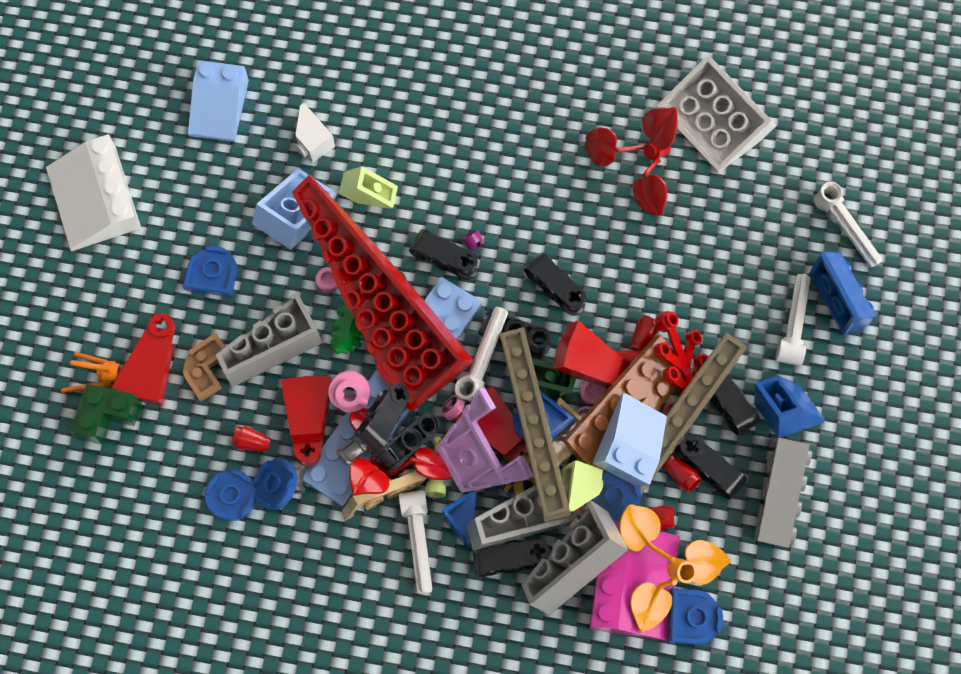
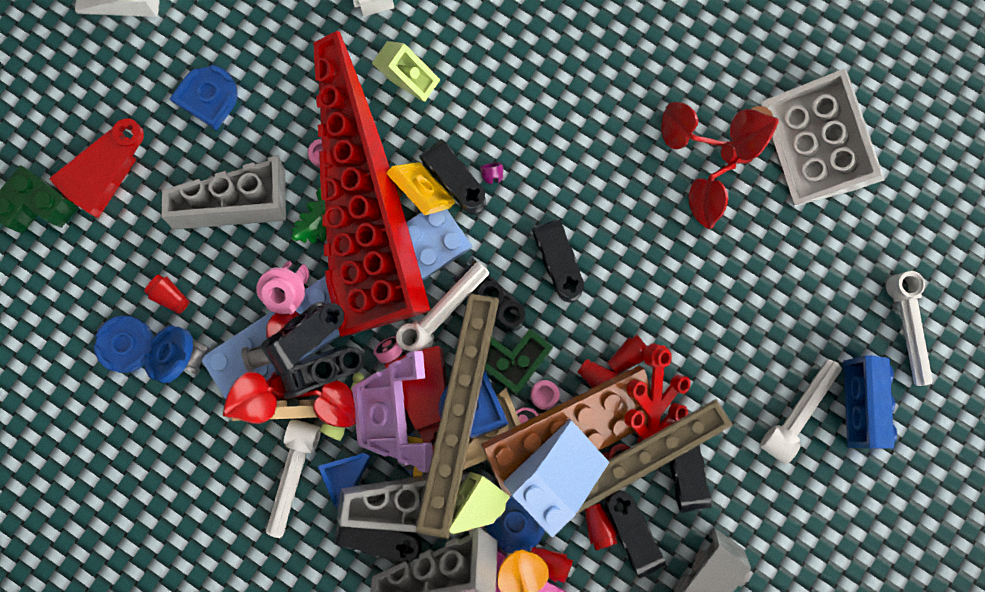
camera: 25 degrees right, 10 degrees up
orange plant [61,352,121,393] -> none
medium nougat plate [183,333,225,402] -> none
light blue slope [252,168,337,250] -> none
red piece [281,376,332,466] -> none
piece [553,321,626,389] -> none
blue slope [754,375,825,438] -> none
none -> yellow tile [386,162,455,215]

